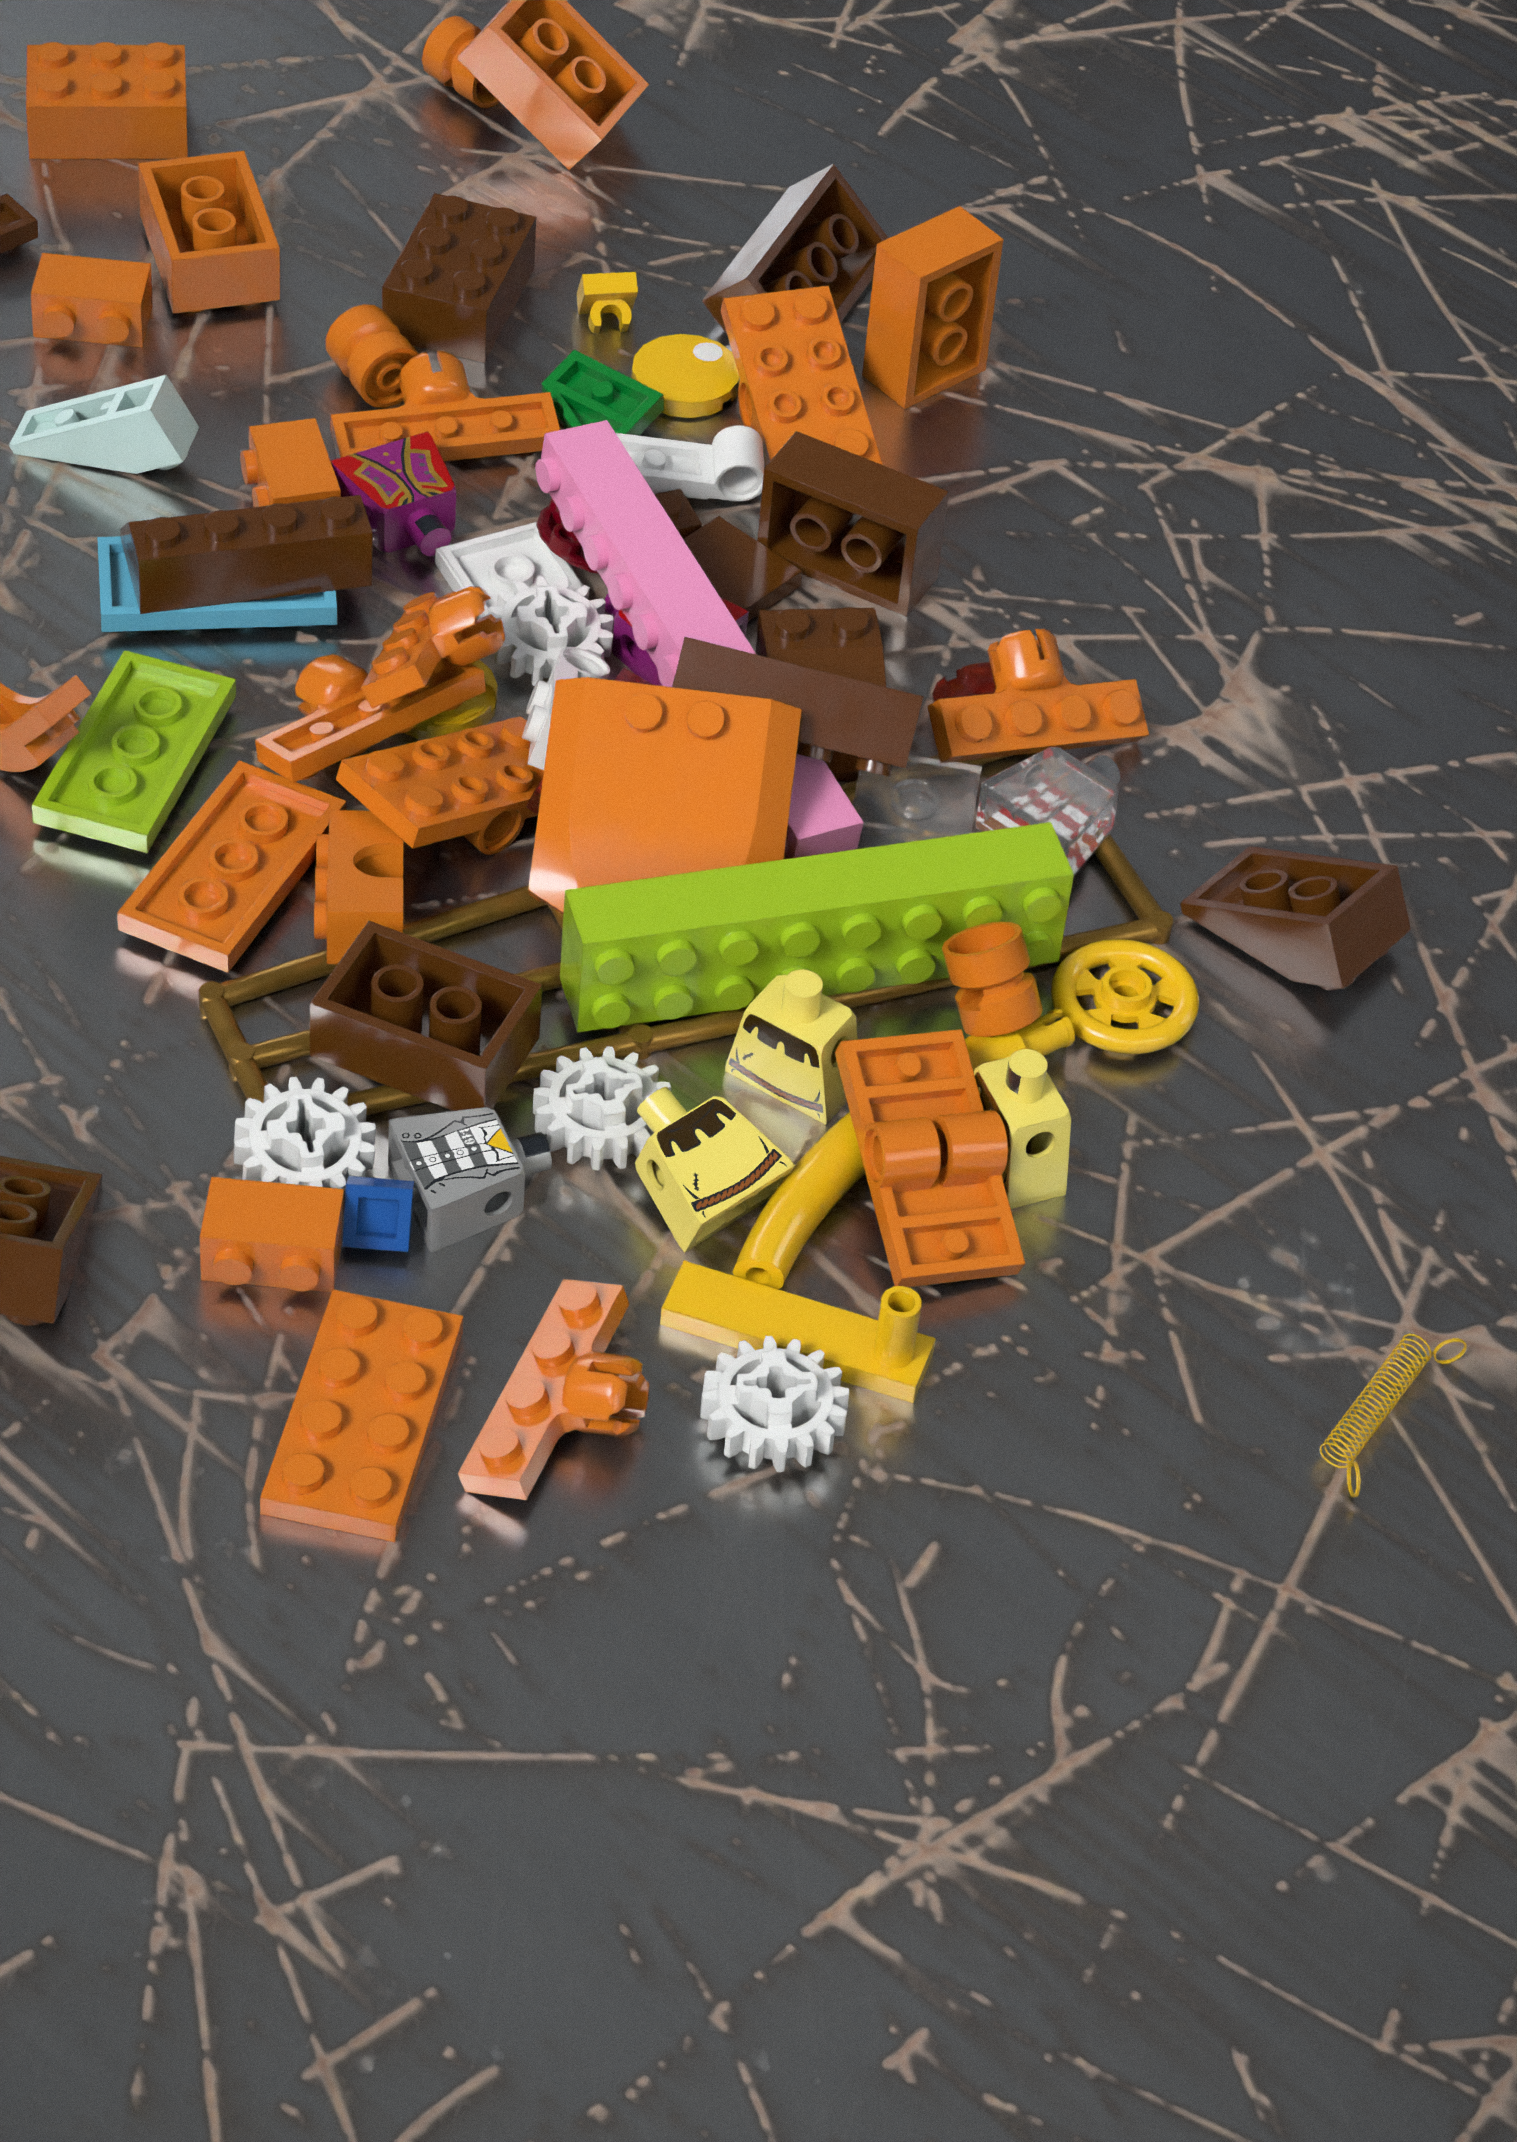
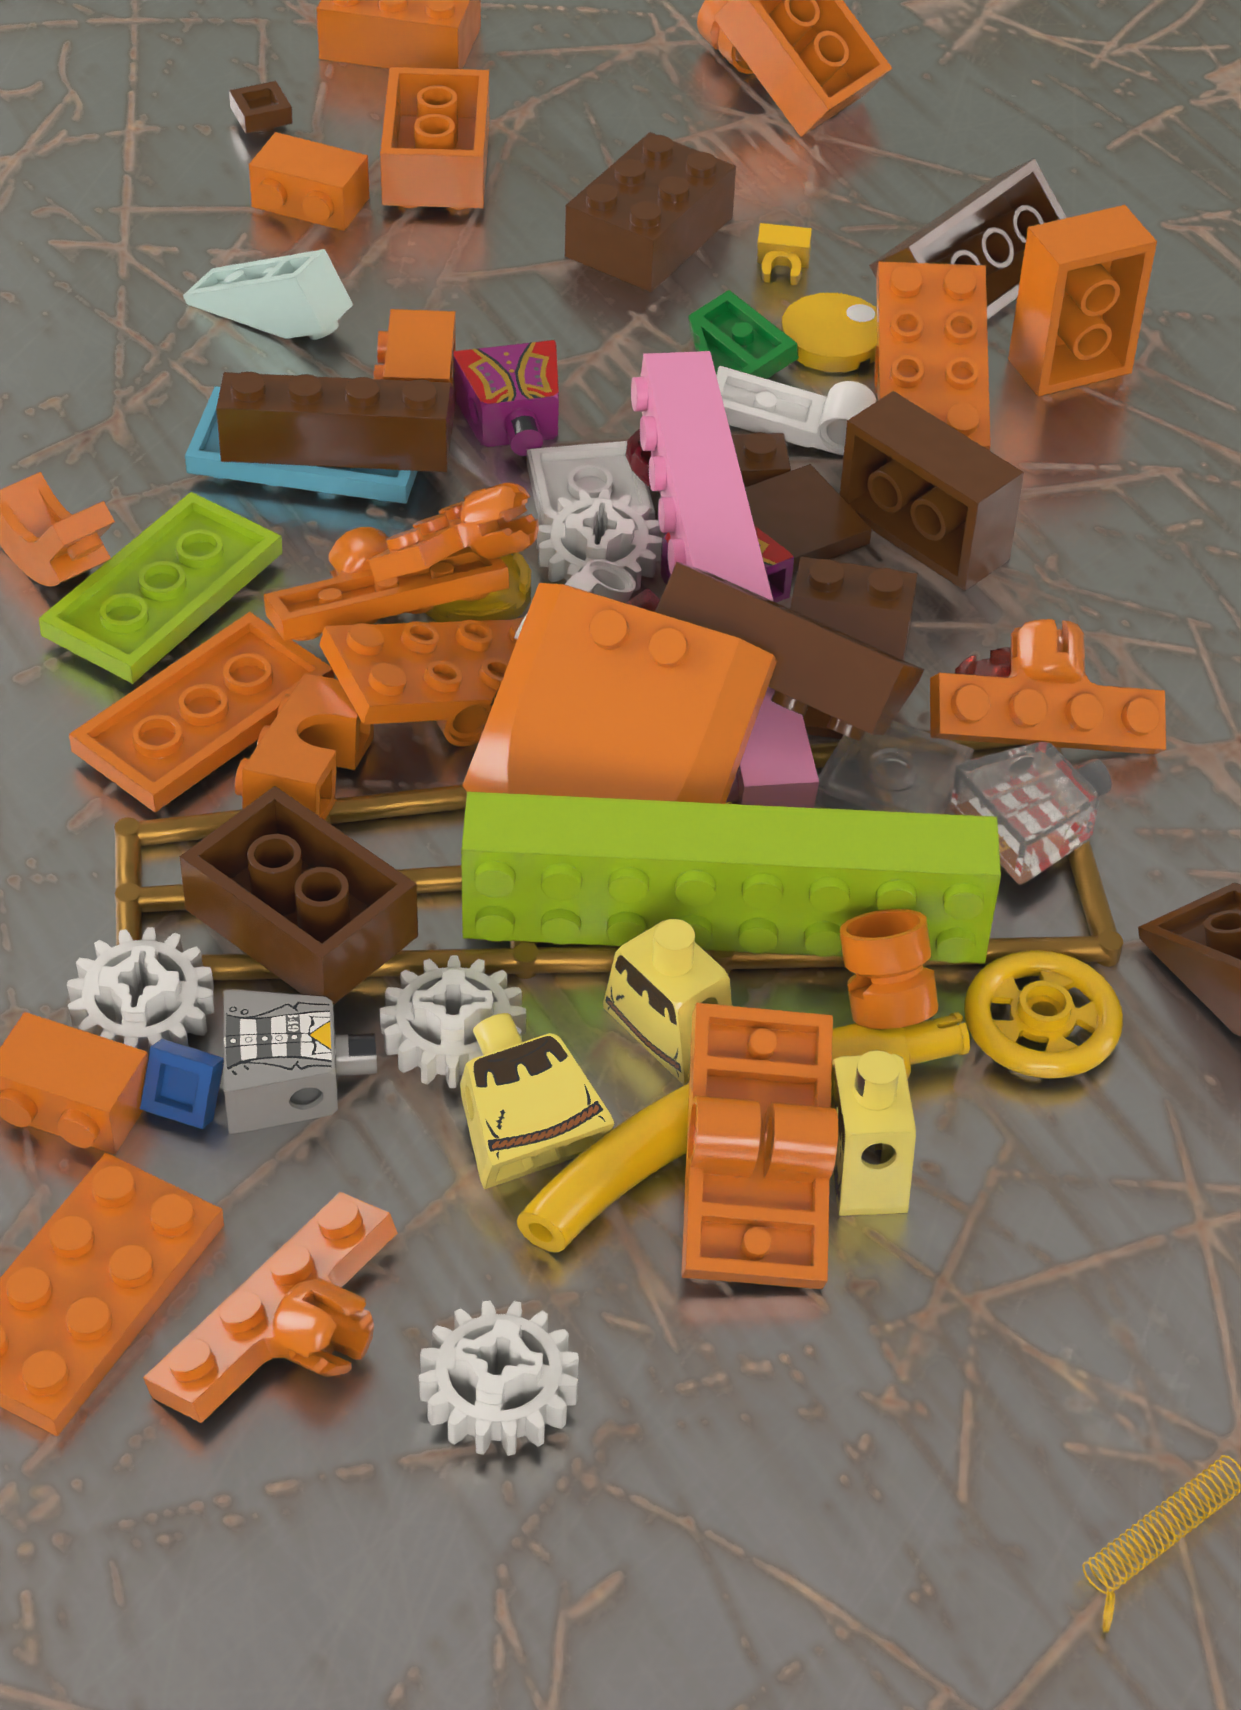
camera: 20 degrees right, 0 degrees up
orange wheel [325,304,419,408] -> none
orange plate [330,351,560,461] -> none
yellow piece [660,1260,936,1403] -> none

